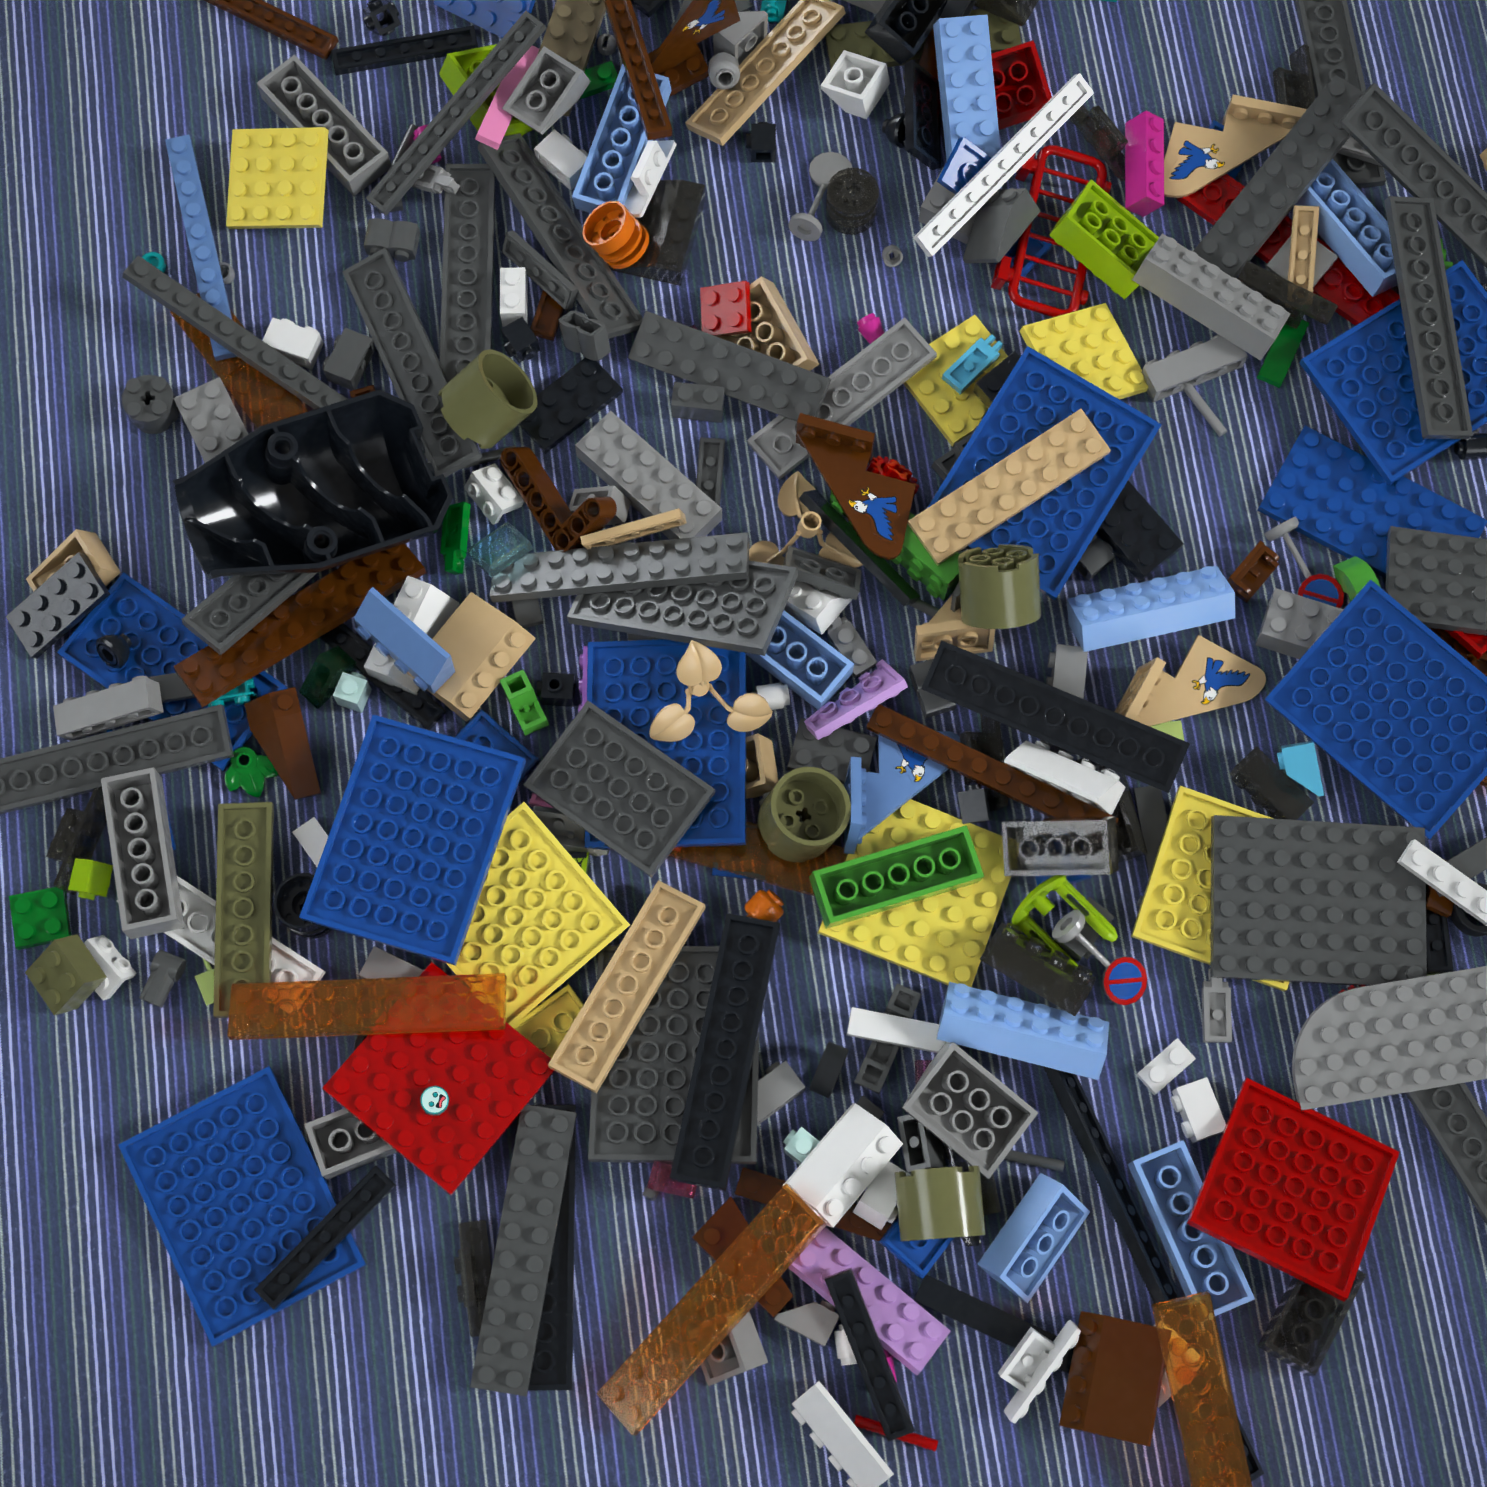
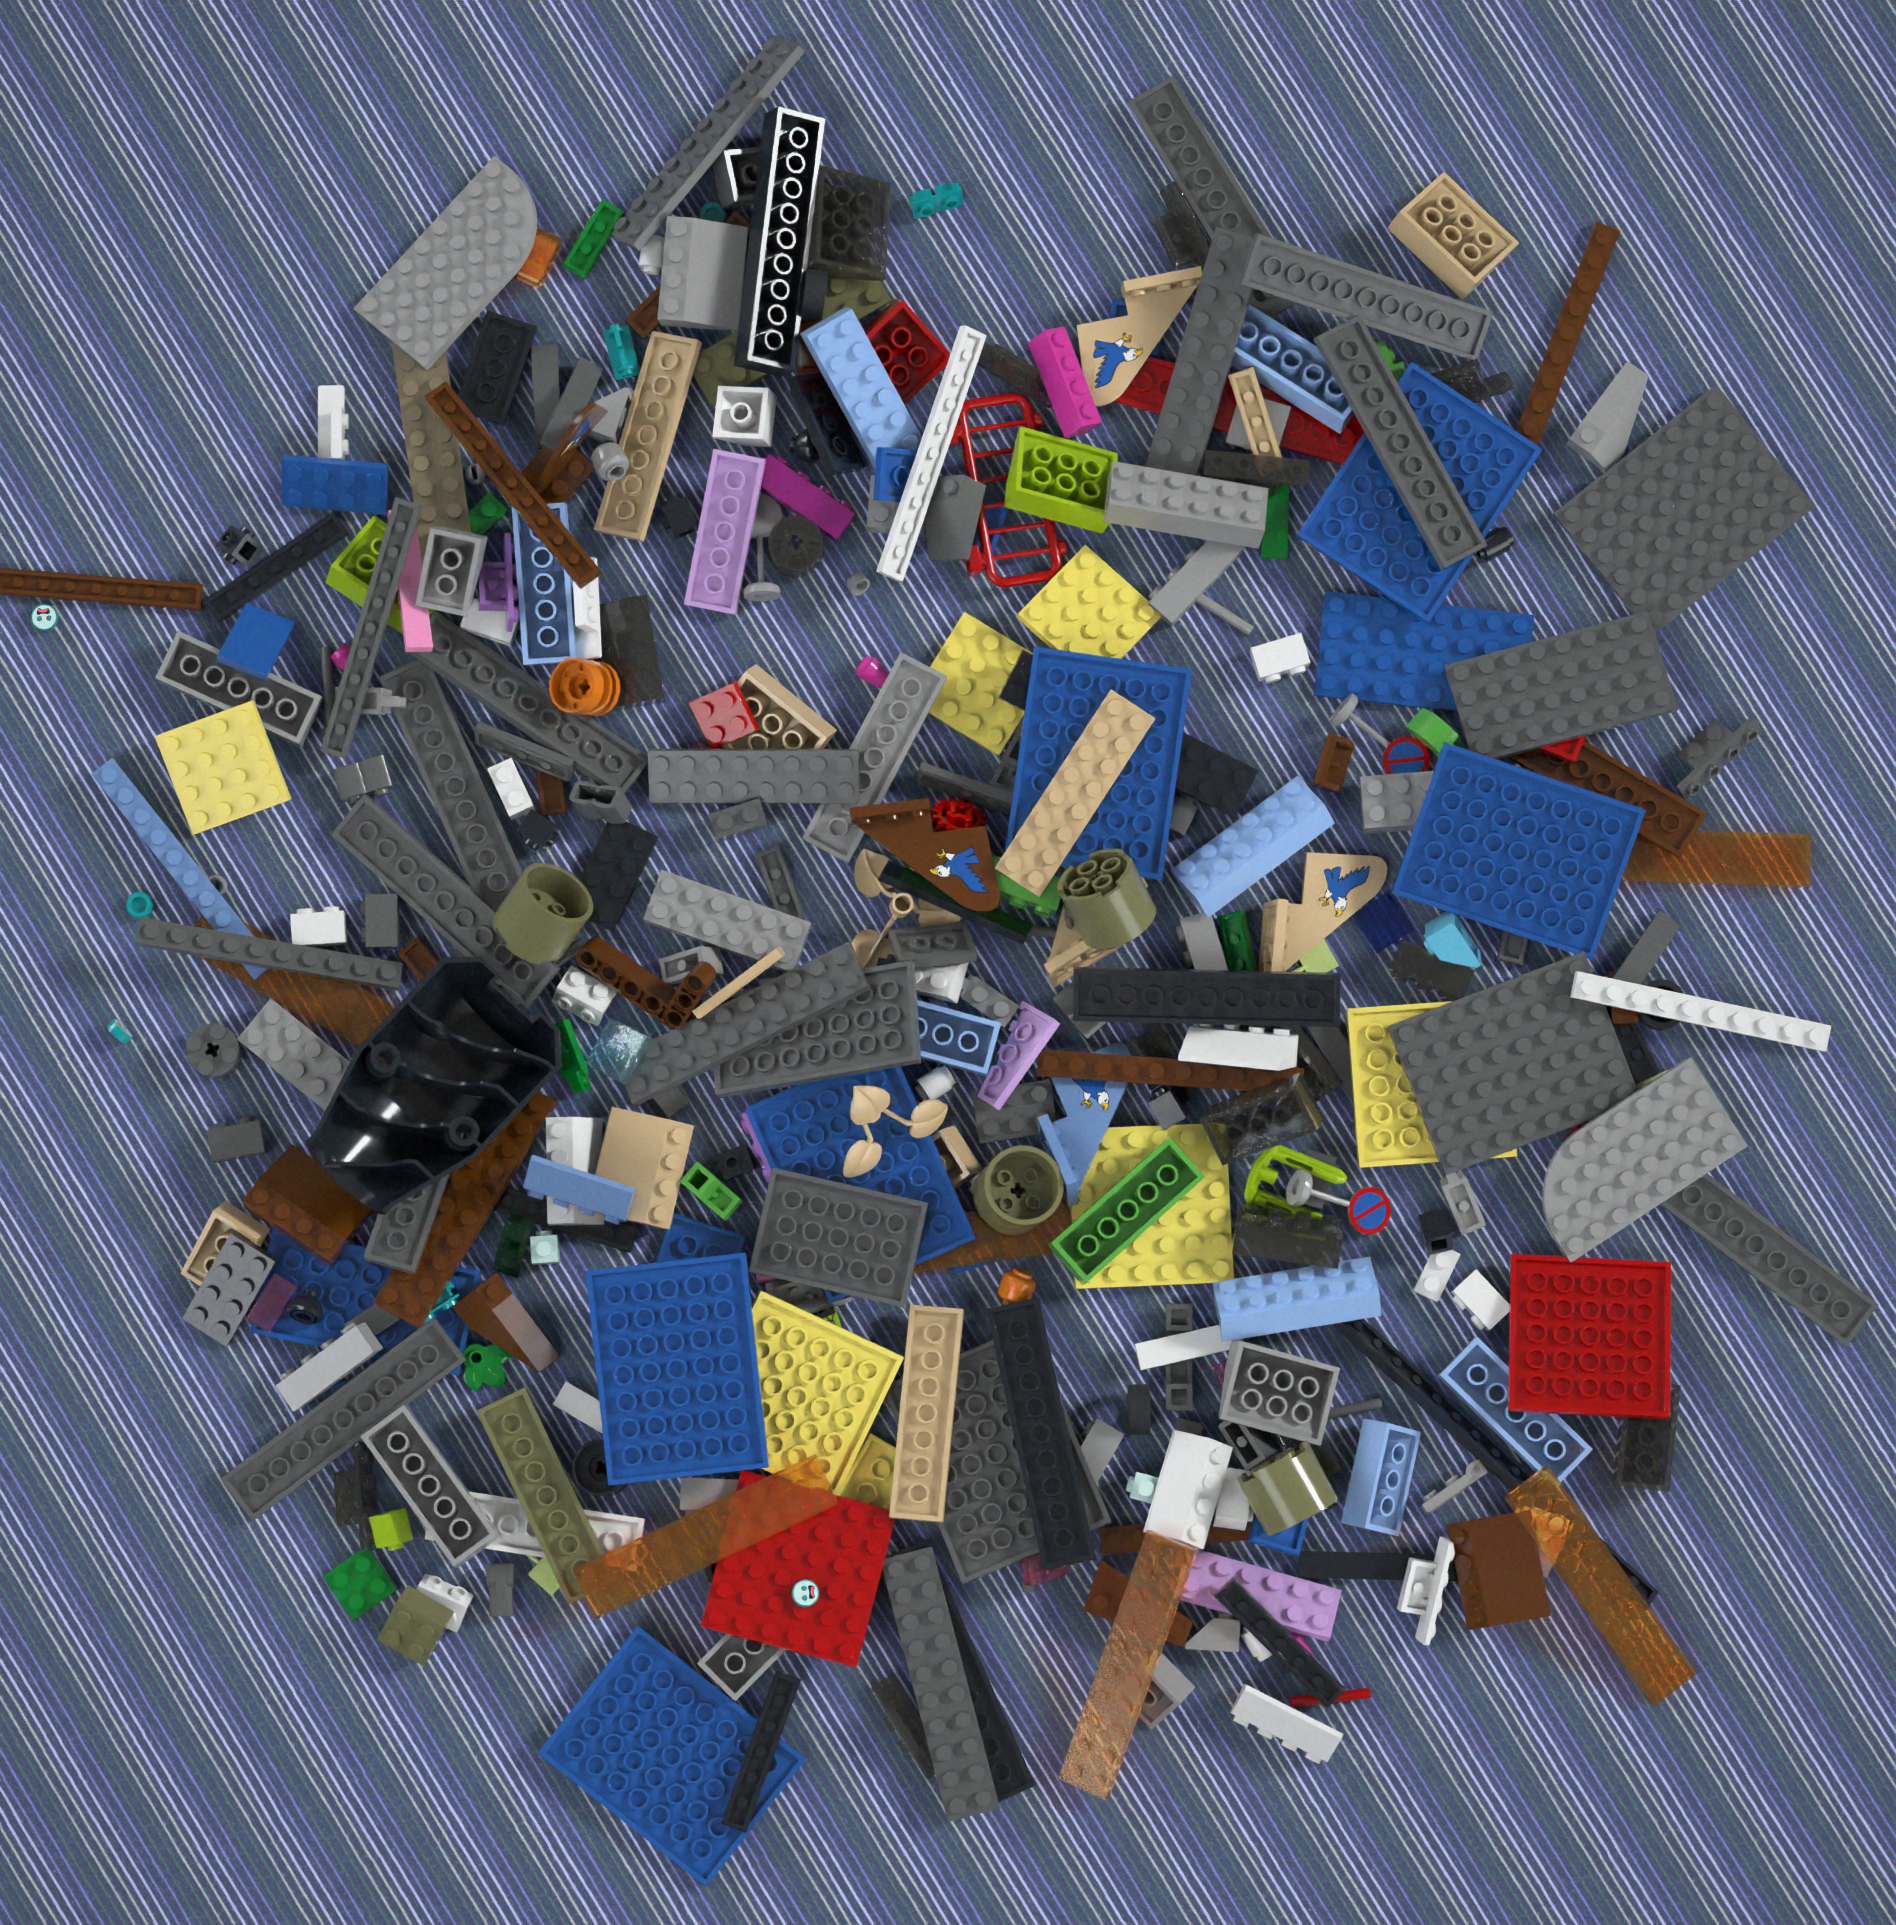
camera: 25 degrees left, 10 degrees up
medium azure hinge [942,334,1003,395] -> none
none -> tile [31,604,59,632]
none -> teal tile [107,1019,133,1044]
none -> dark grey brick [207,1117,267,1163]
none -> blue tile [216,603,295,681]
none -> reddish brown slope [242,1144,373,1268]
none -> clear pink plate [246,1273,298,1333]
none -> medium lavender bracket [478,533,518,632]
none -> lavender plate [684,449,766,615]
none -> magenta brick [760,454,855,543]
none -> dark grey tile [915,762,1013,815]
none -> green tile [1218,910,1257,971]
none -> white brick [1249,633,1311,684]
none -> clear blue piece [1352,892,1413,954]
none -> black brick [1418,1209,1455,1256]
none -> light grey hinge [1421,1459,1488,1515]
none -> dark grey tile [1496,930,1529,967]

